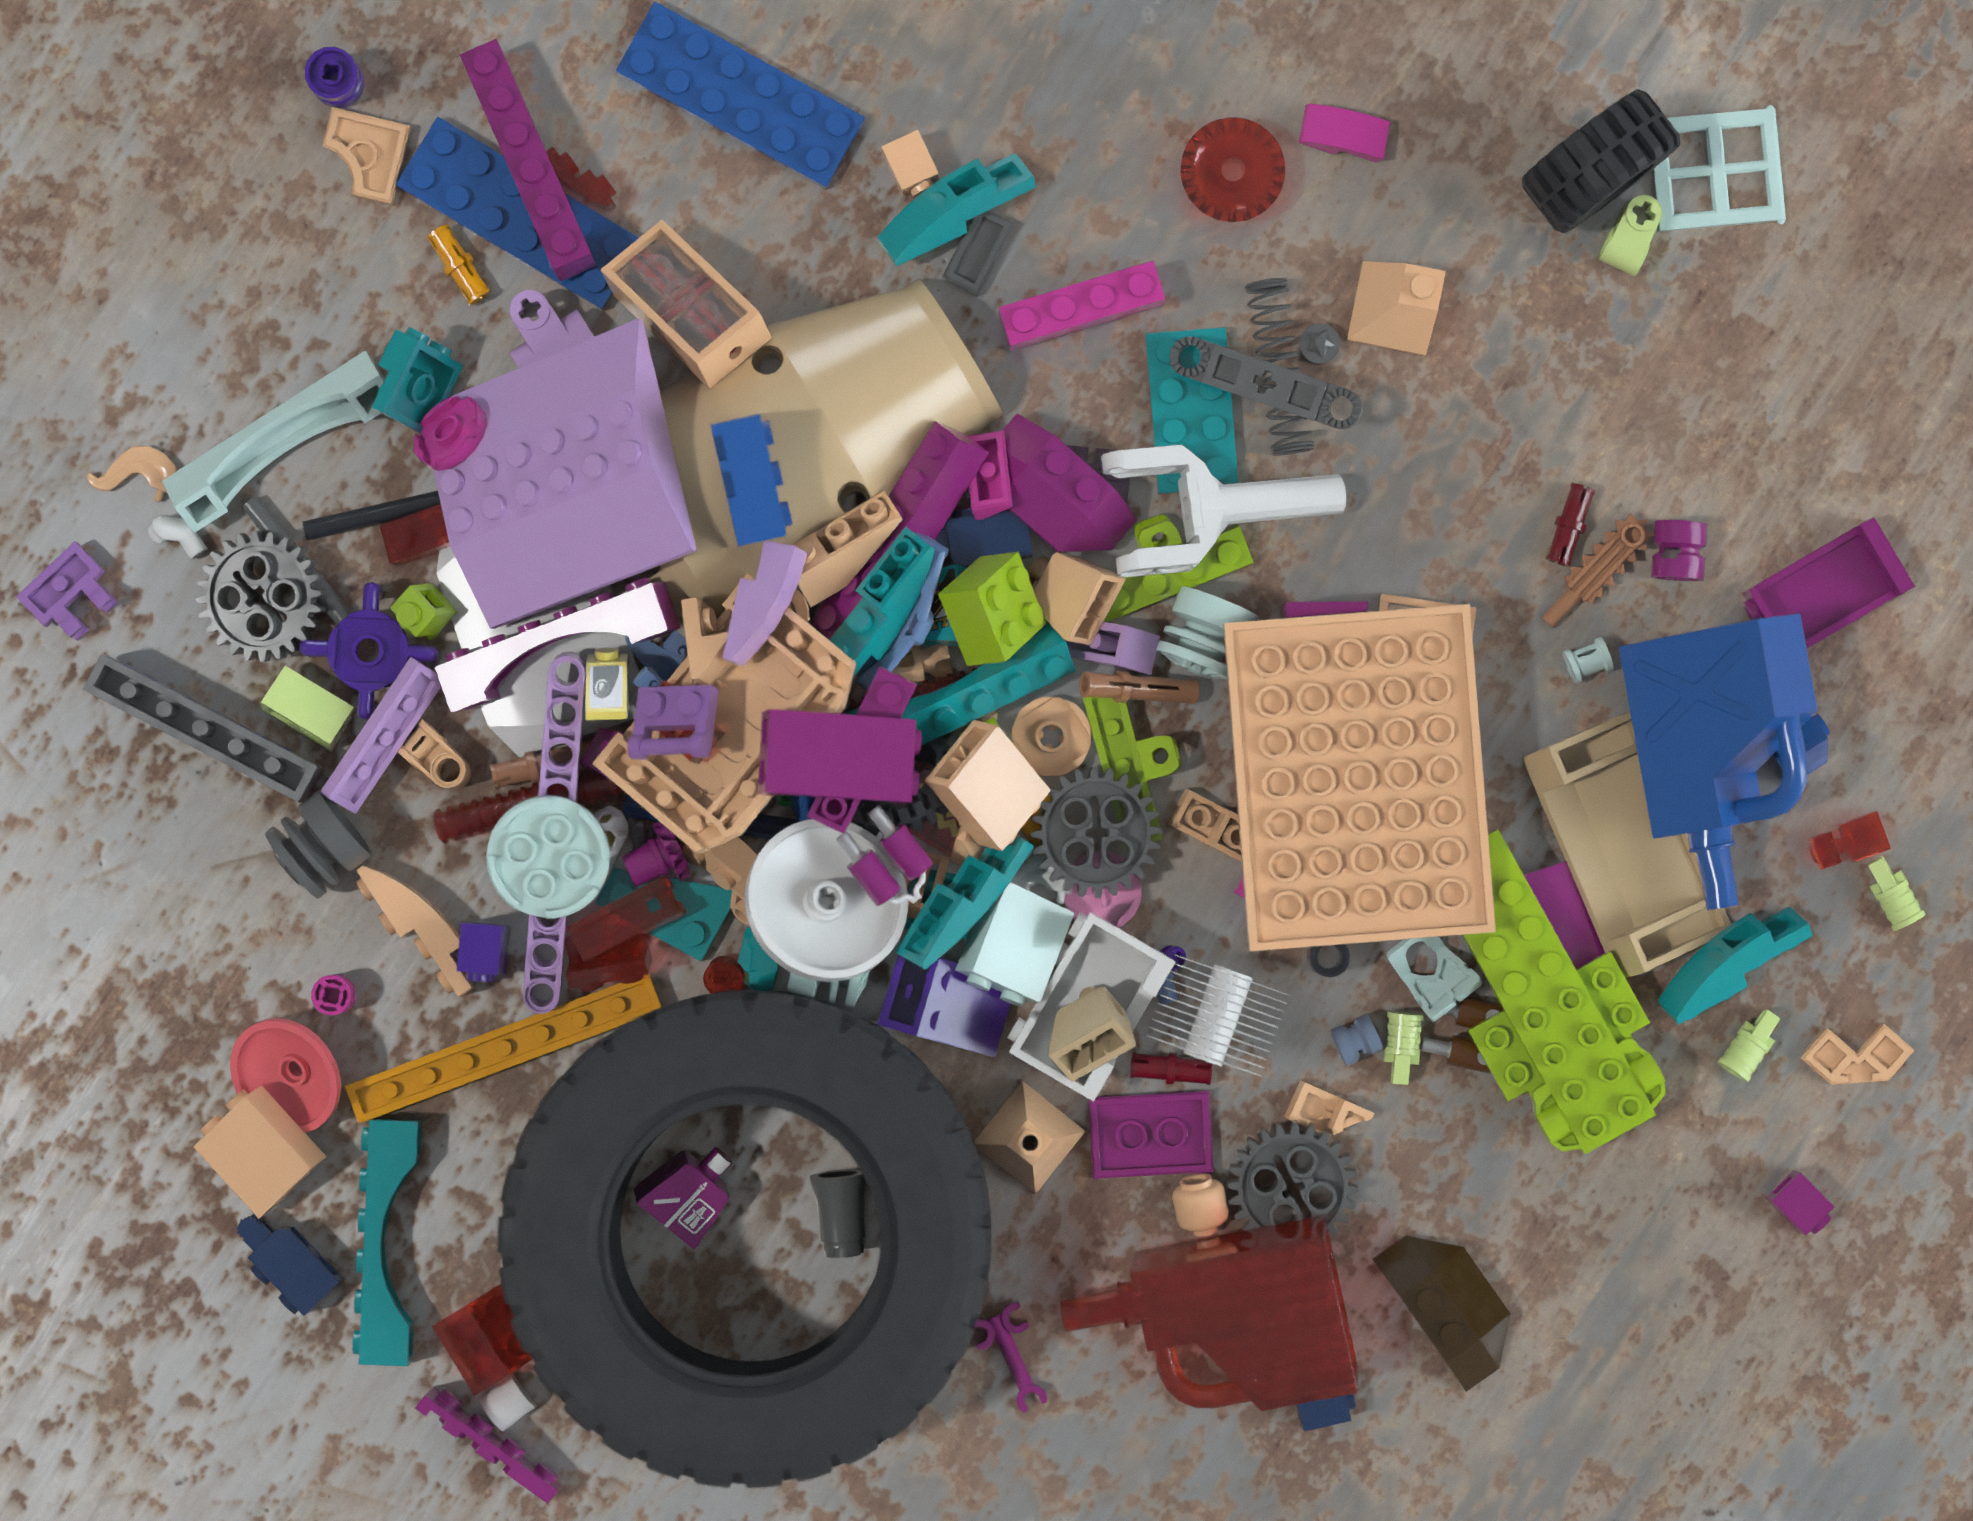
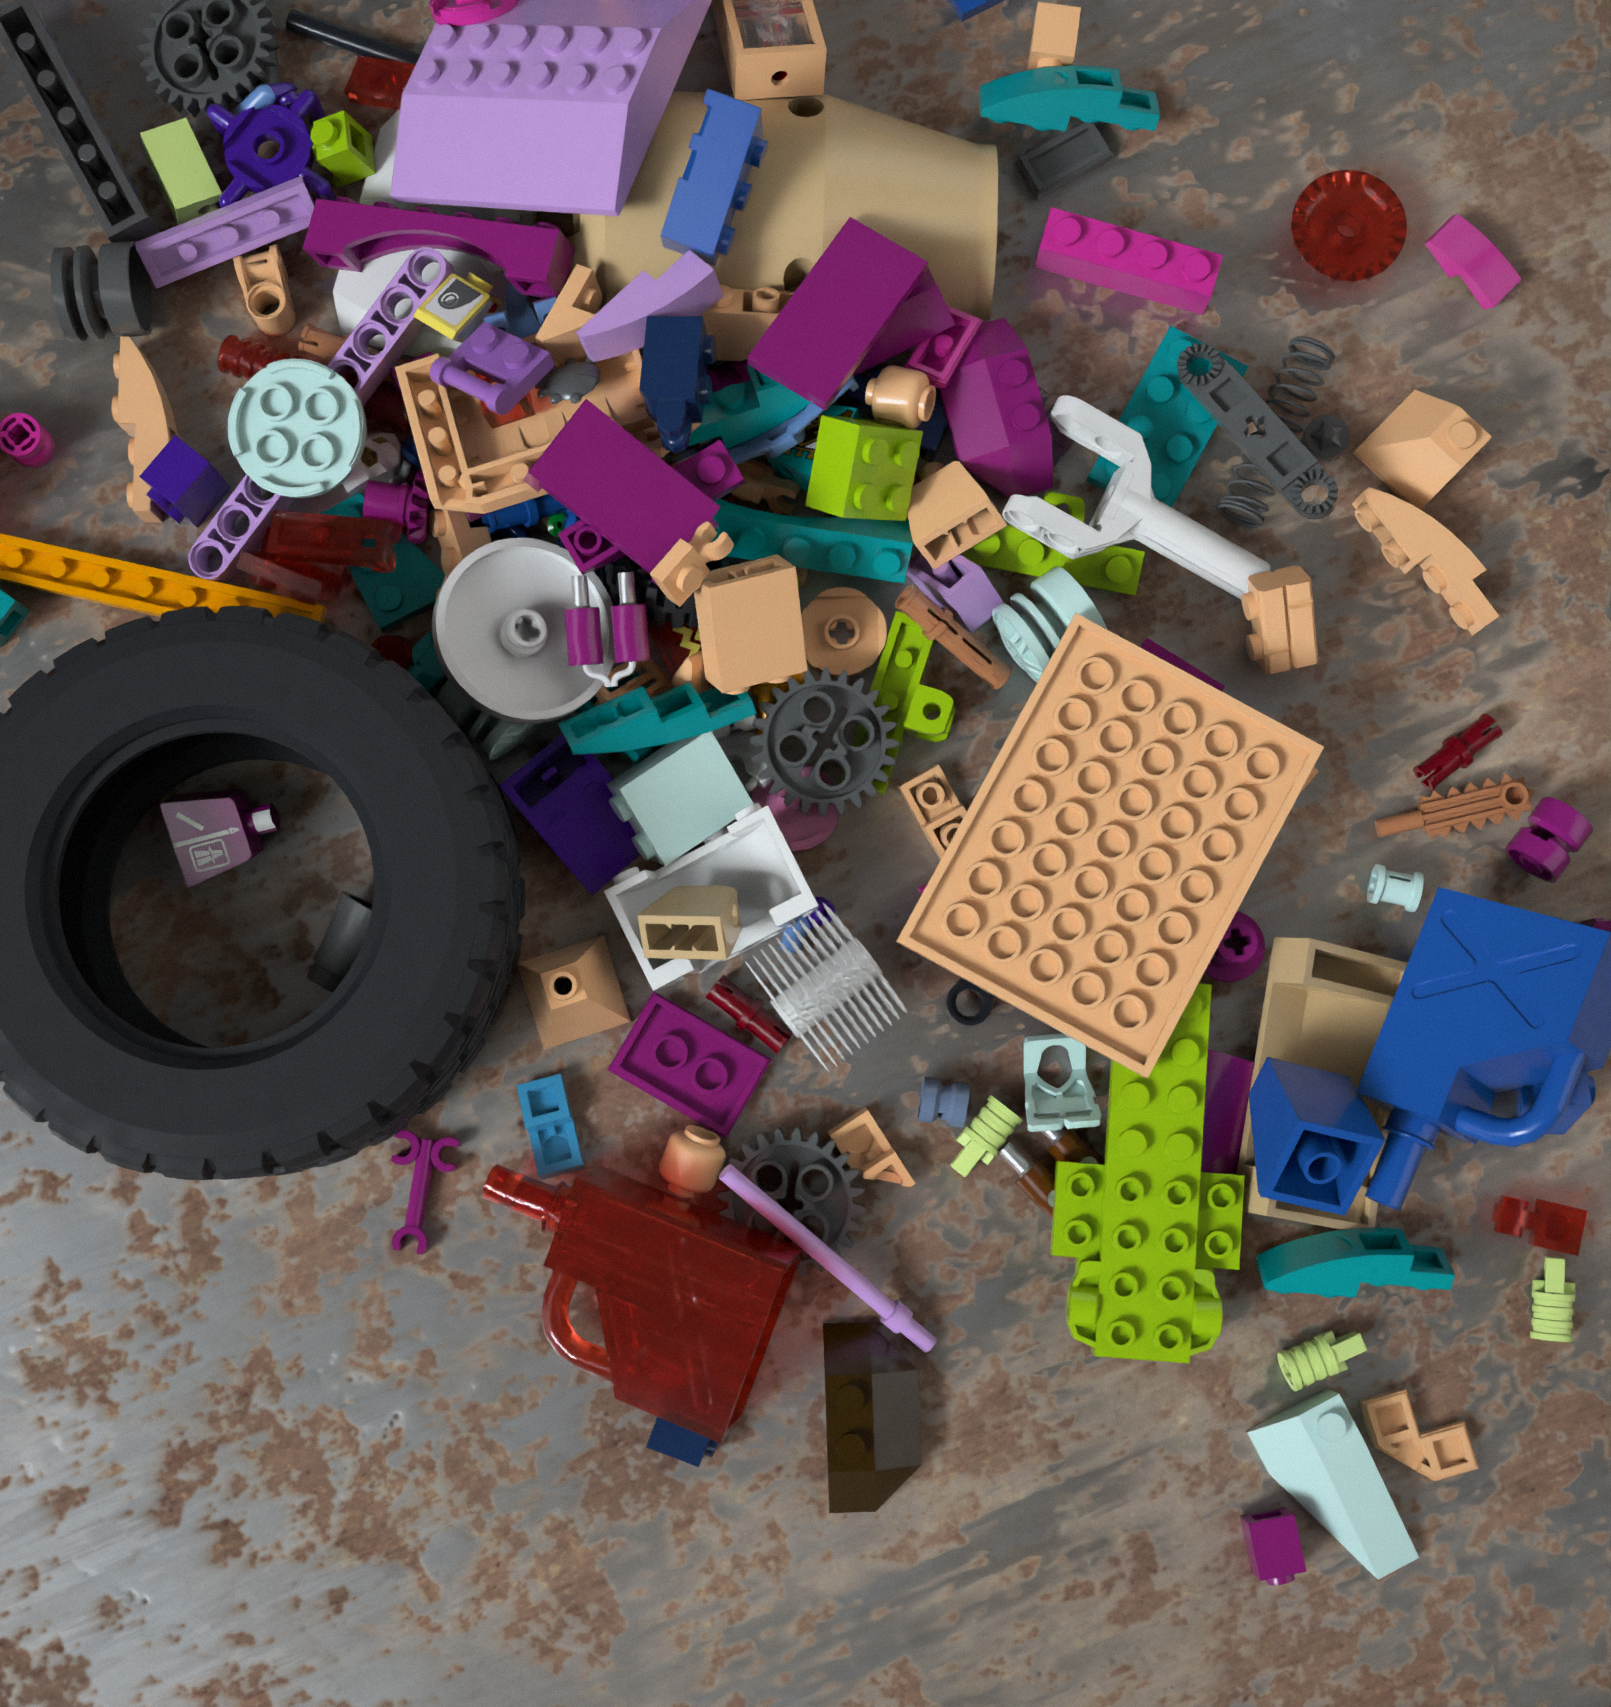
camera: 35 degrees right, 5 degrees down
none -> arm [235,82,300,115]
none -> dark azure slope [516,1073,586,1180]
none -> dark grey piece [535,358,600,404]
none -> dark blue hinge [639,316,716,454]
none -> light nougat plate [650,521,734,607]
none -> lavender bar [719,1164,937,1353]
none -> magenta tile [747,217,928,411]
none -> light nougat head [865,365,936,429]
none -> magenta gear [1204,911,1265,982]
none -> light nougat brick [1241,565,1319,674]
none -> light aqua wedge [1246,1388,1419,1580]
none -> blue slope [1249,1057,1385,1216]
none -> light nougat slope [1352,487,1499,636]

